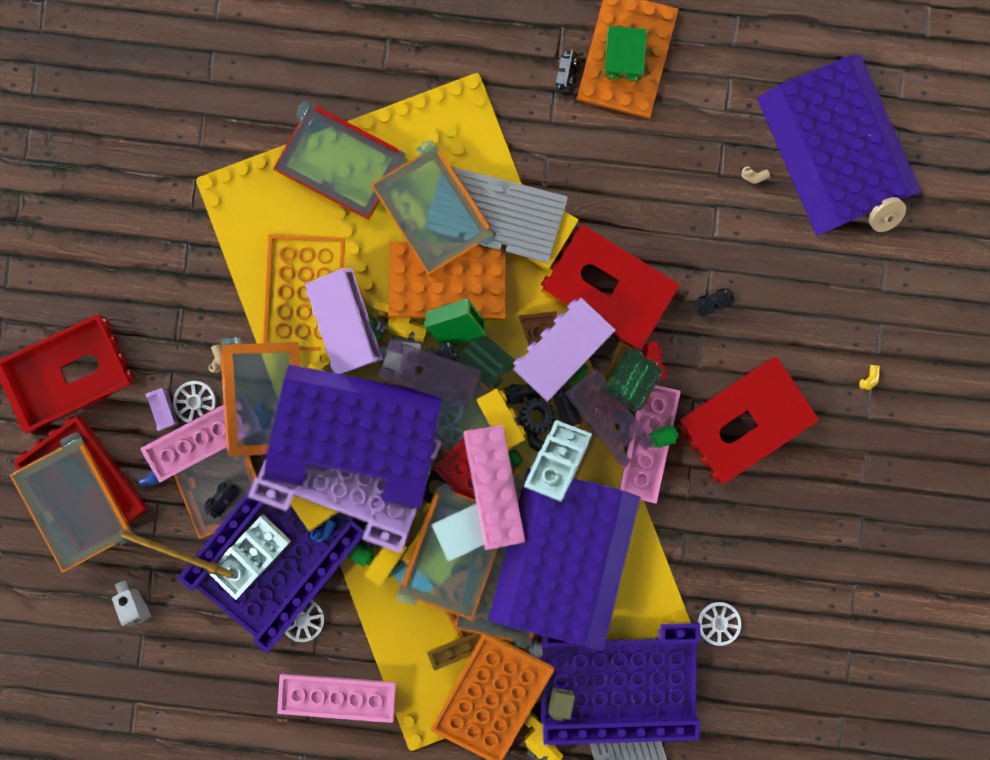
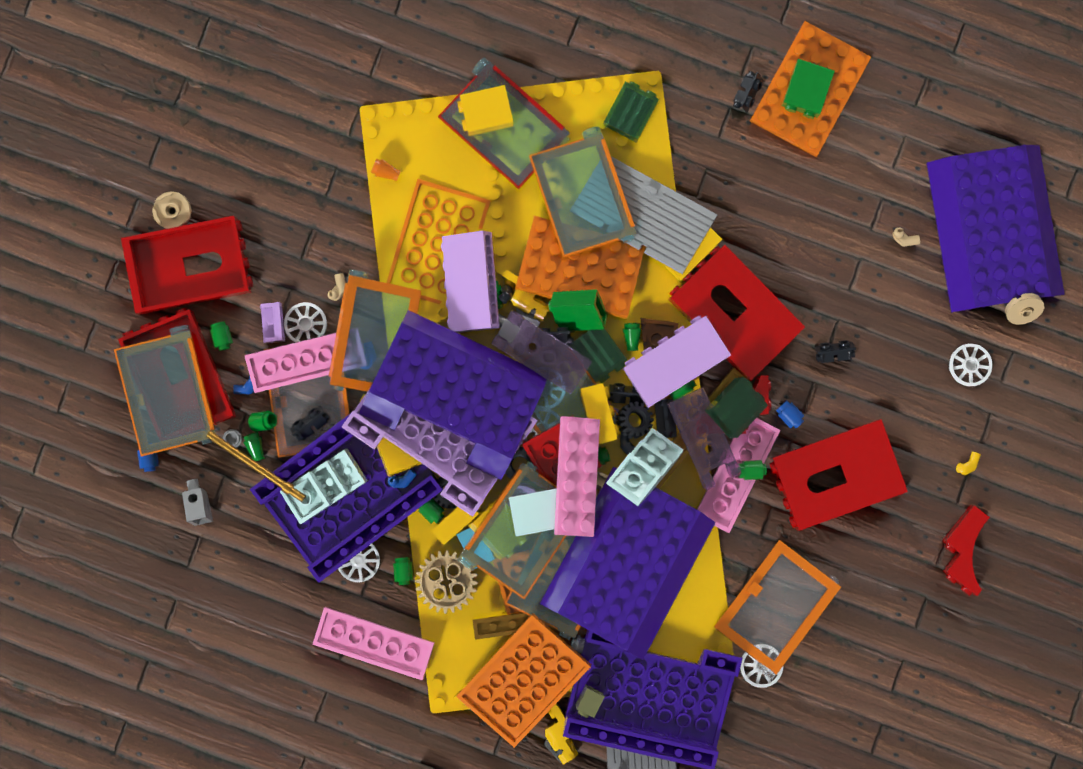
camera: 15 degrees right, 0 degrees up
none -> blue brick [137,443,159,472]
none -> tan plate [152,191,192,229]
none -> green brick [210,321,233,351]
none -> light grey plate [223,429,242,448]
none -> green cone [243,432,264,461]
none -> green brick [248,411,277,432]
none -> orange cone [371,158,400,181]
none -> green brick [393,557,414,585]
none -> tan gear [415,550,478,614]
none -> yellow brick [457,85,513,136]
none -> clear green brick [603,81,659,143]
none -> green cone [622,323,642,351]
none -> clear door [714,540,841,679]
none -> blue brick [776,400,804,429]
none -> red arch [942,505,990,596]
none -> white wheel [949,344,992,386]

